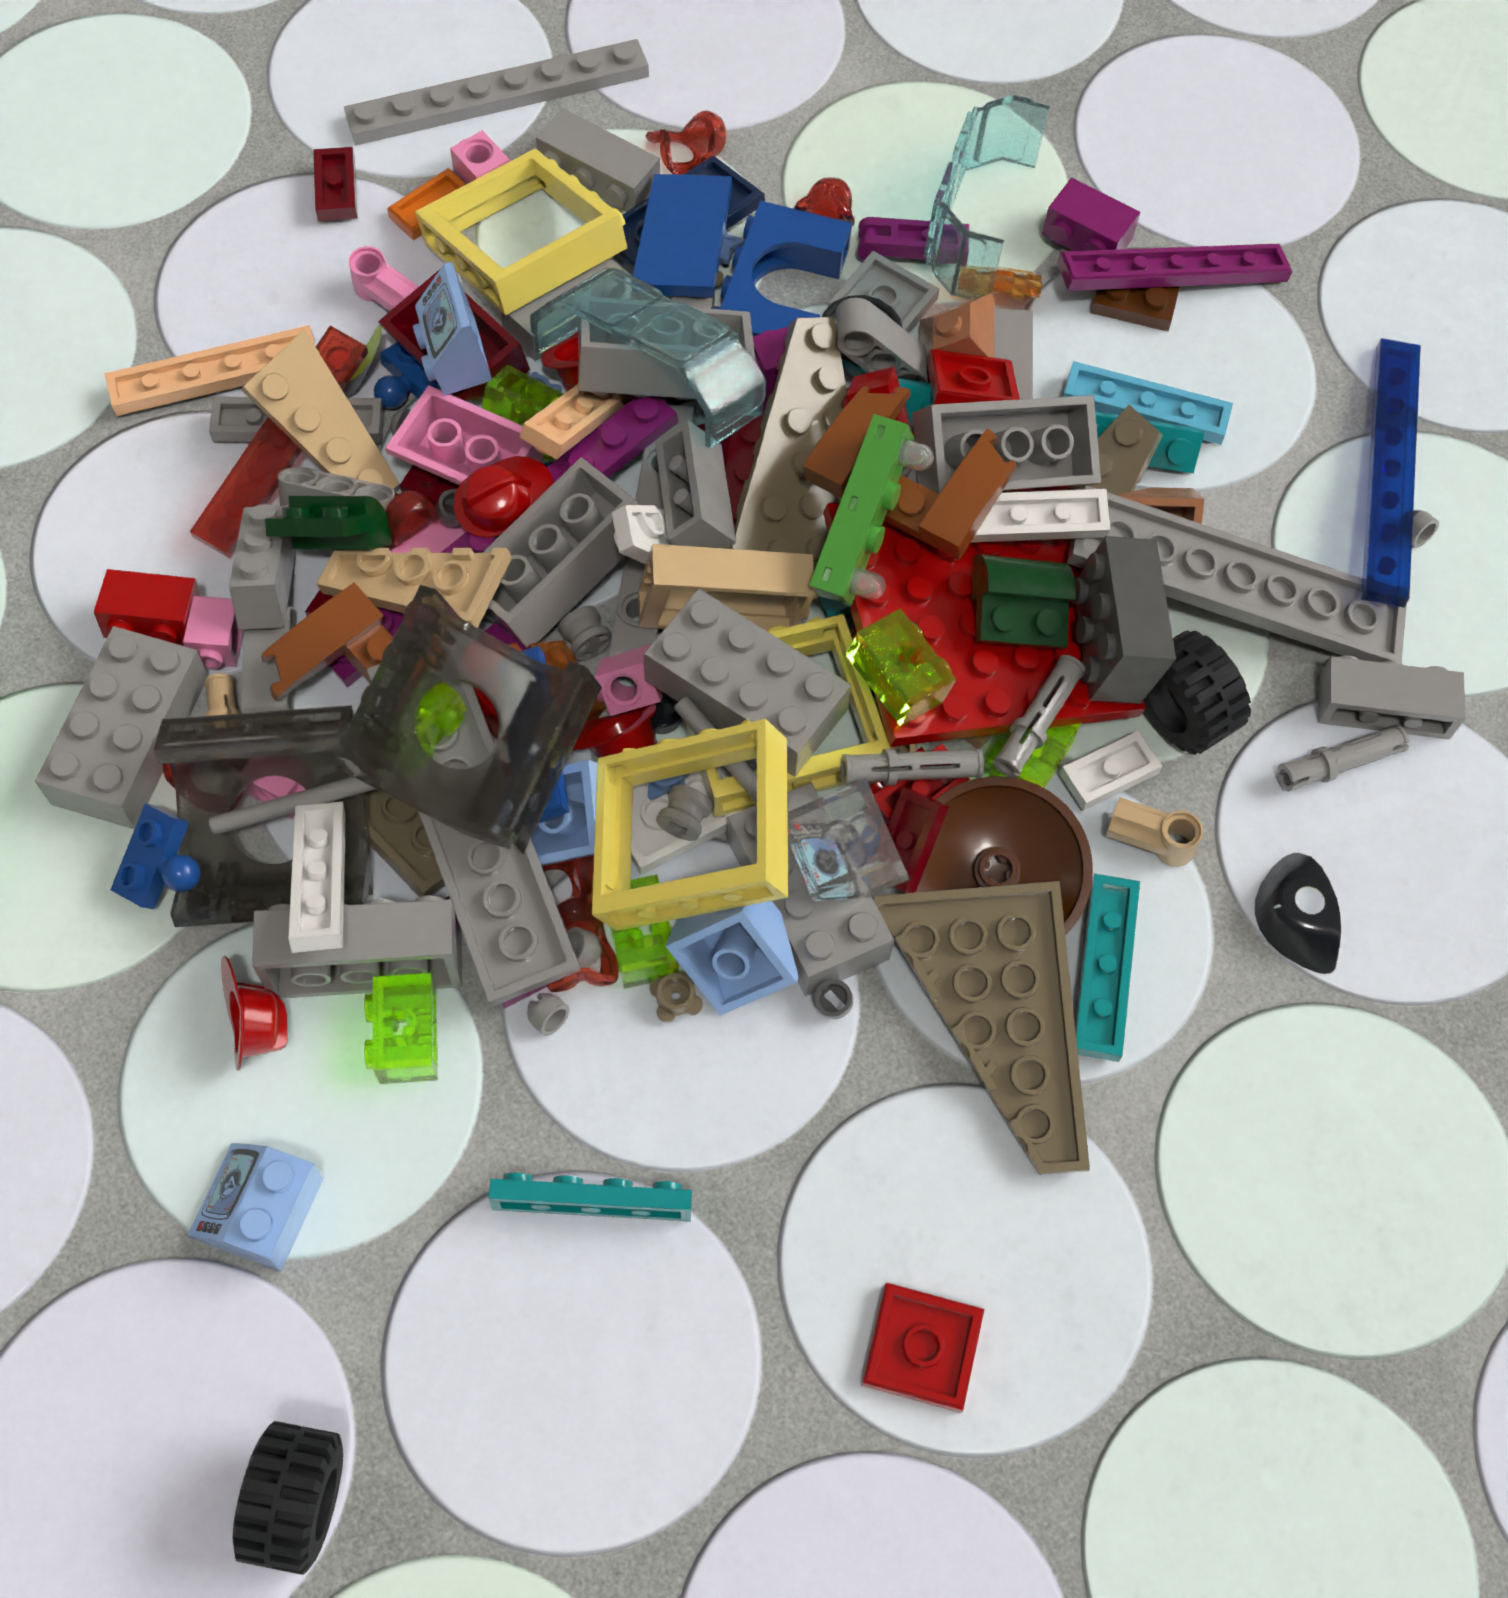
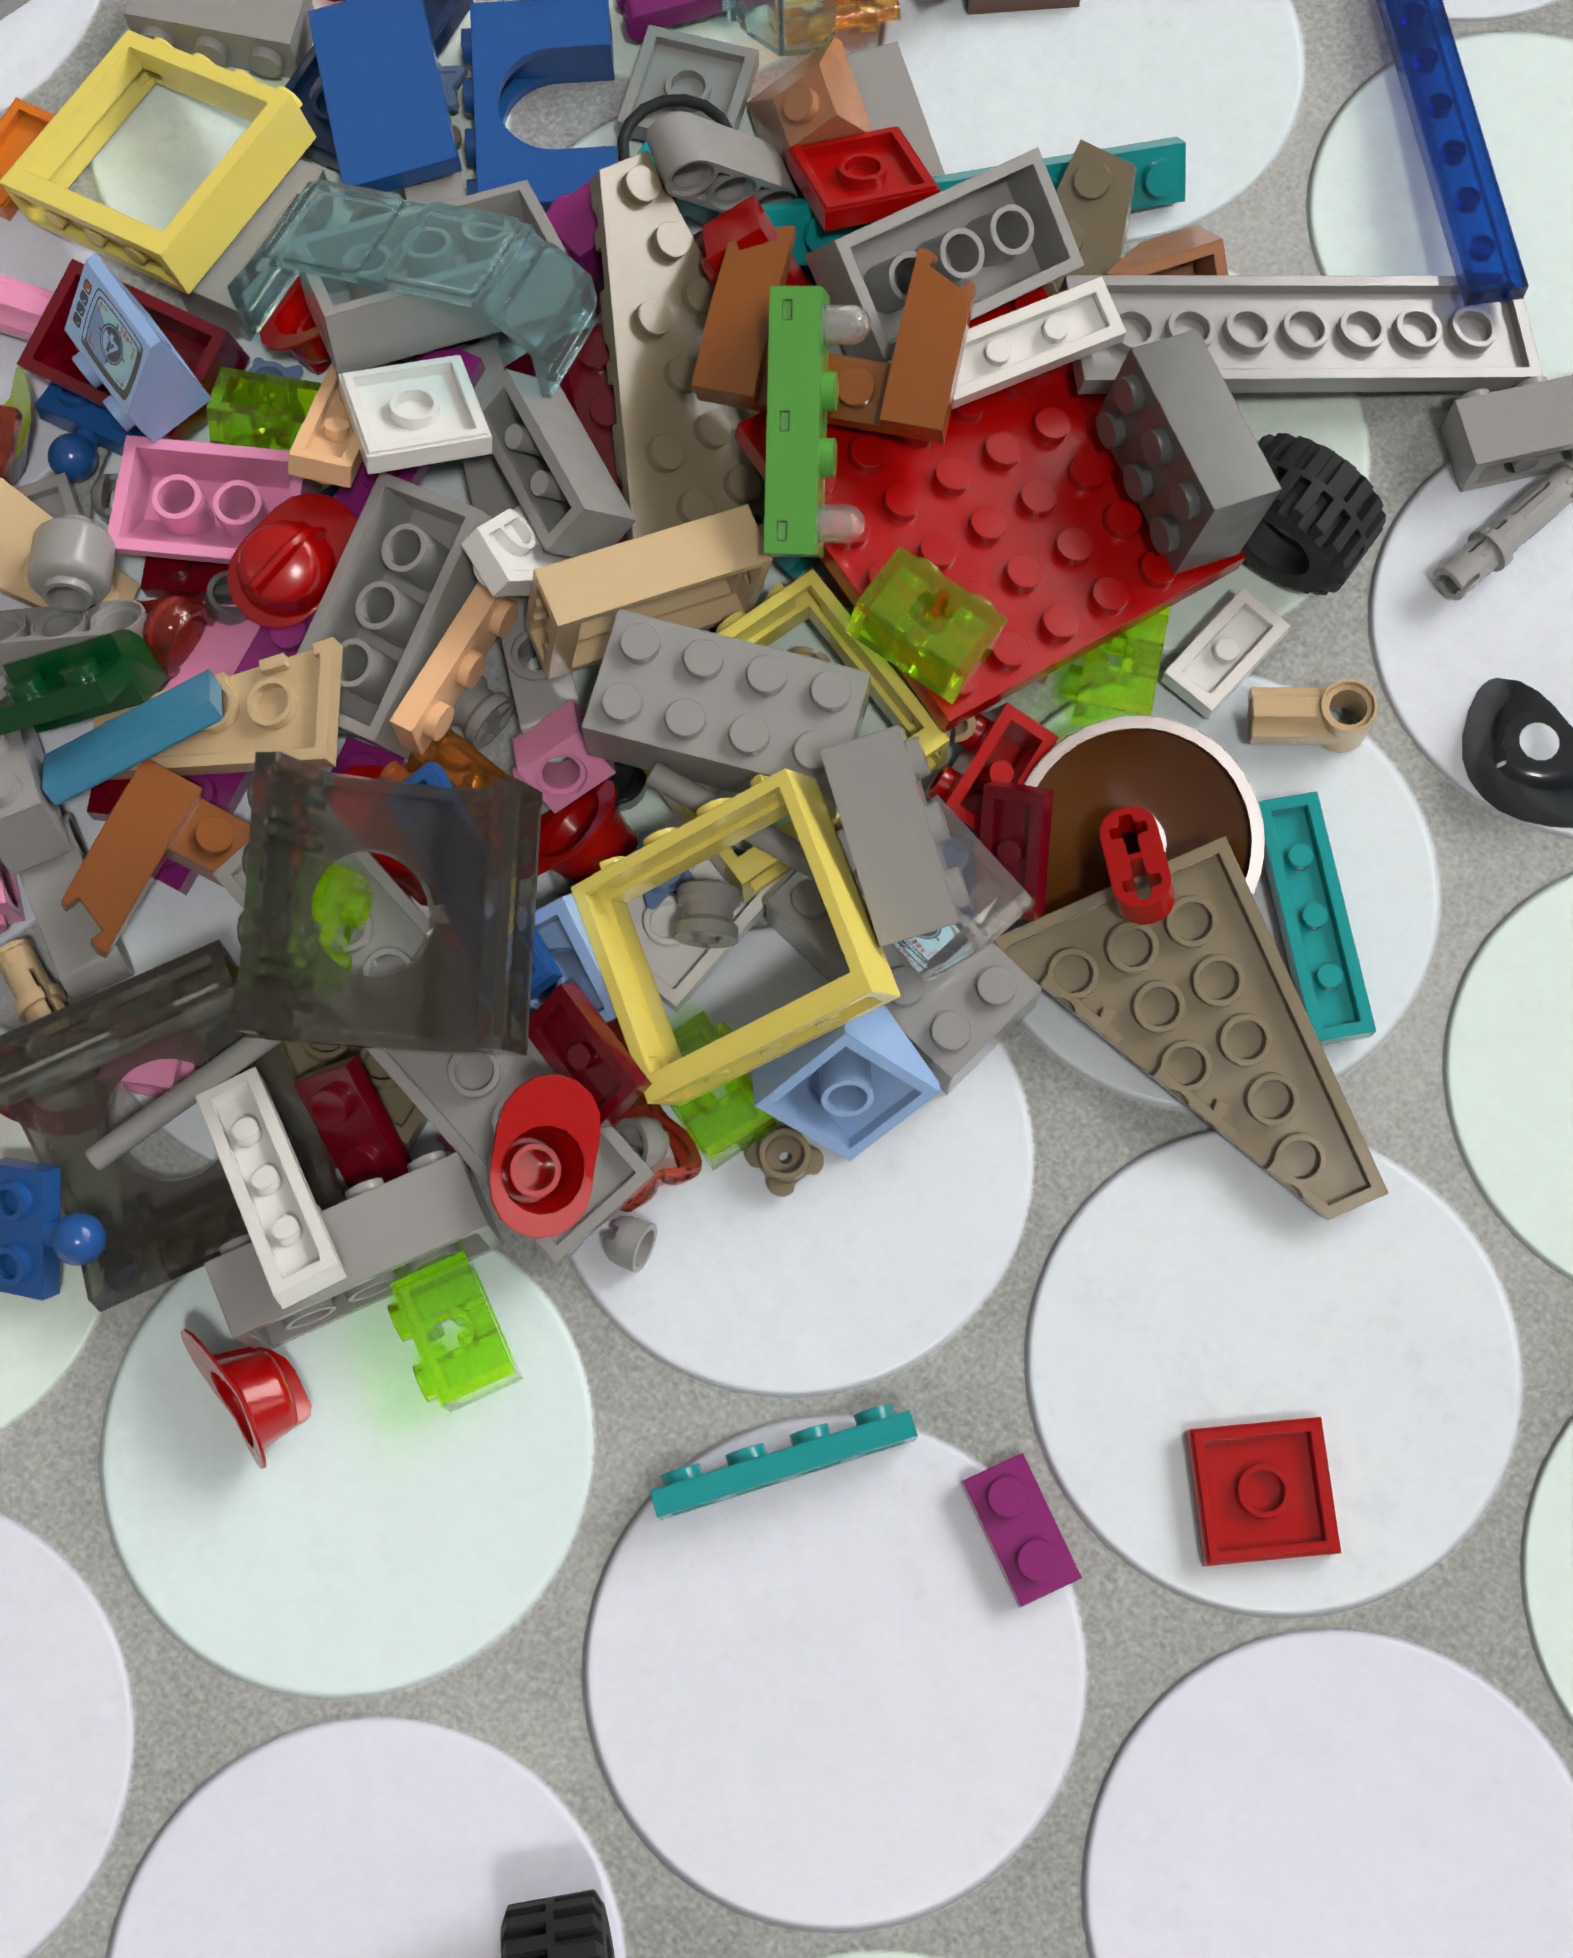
camera: 15 degrees left, 10 degrees up
light blue slope [188,1143,324,1272] -> none
bright pink brick [450,130,510,184] -> none
dark grey hinge [814,979,853,1019] -> none
light grey pin [841,748,984,786] -> none
dark green brick [971,554,1076,650] -> none
light grey pin [993,655,1085,778] -> none
medium azure plate [1063,361,1233,445] -> none
light grey hinge [1400,510,1439,547] -> none
none -> light grey head [28,514,116,612]
none -> dark azure tile [42,669,223,805]
none -> dark red plate [294,1055,412,1189]
none -> white plate [338,355,493,475]
none -> light nougat plate [389,581,519,756]
none -> red piece [487,1074,601,1239]
none -> dark red plate [521,982,652,1128]
none -> light grey brick [819,725,970,947]
none -> magenta plate [961,1453,1082,1607]
none -> red beam [1100,806,1175,925]

